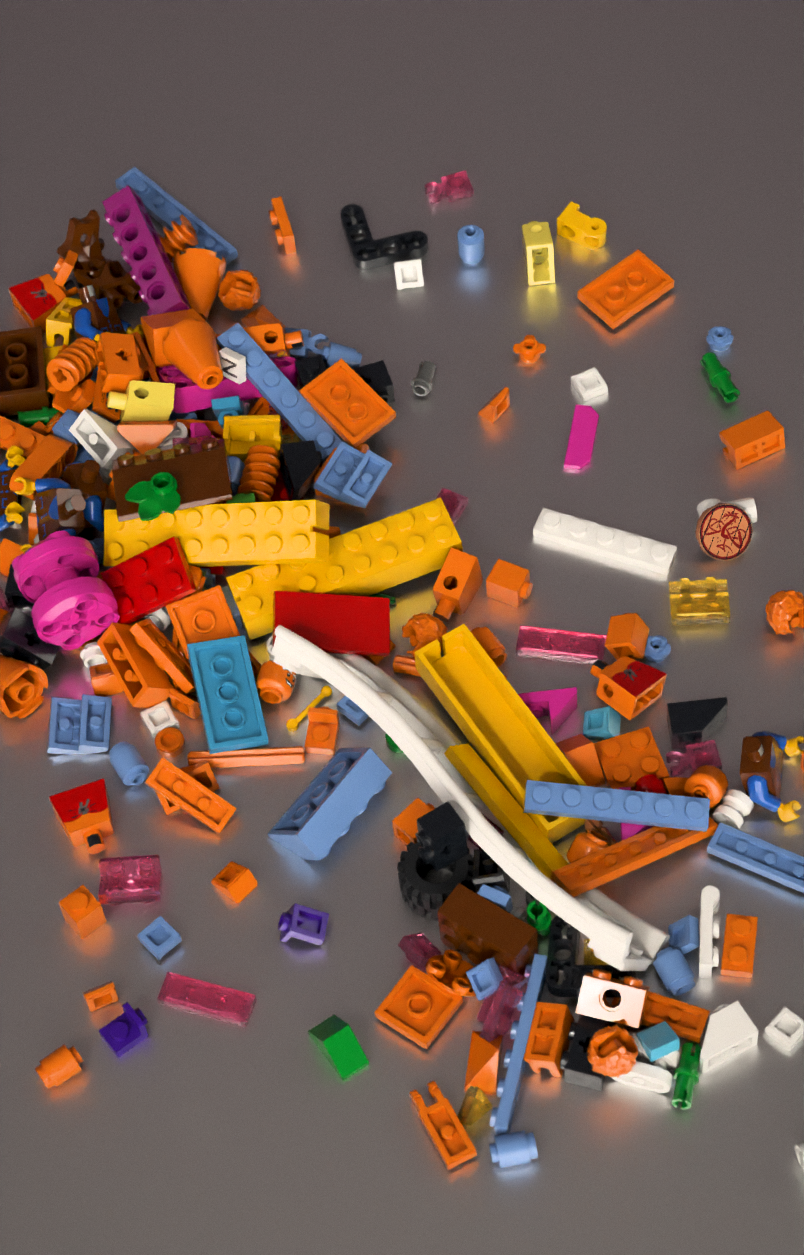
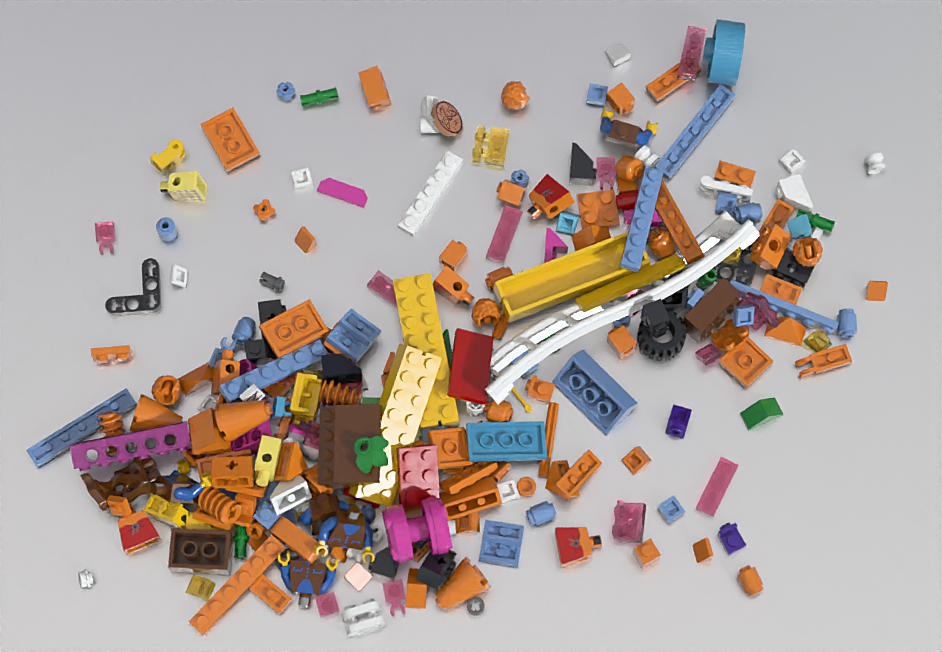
camera: 85 degrees left, 15 degrees up
none -> orange slope [866,281,888,301]

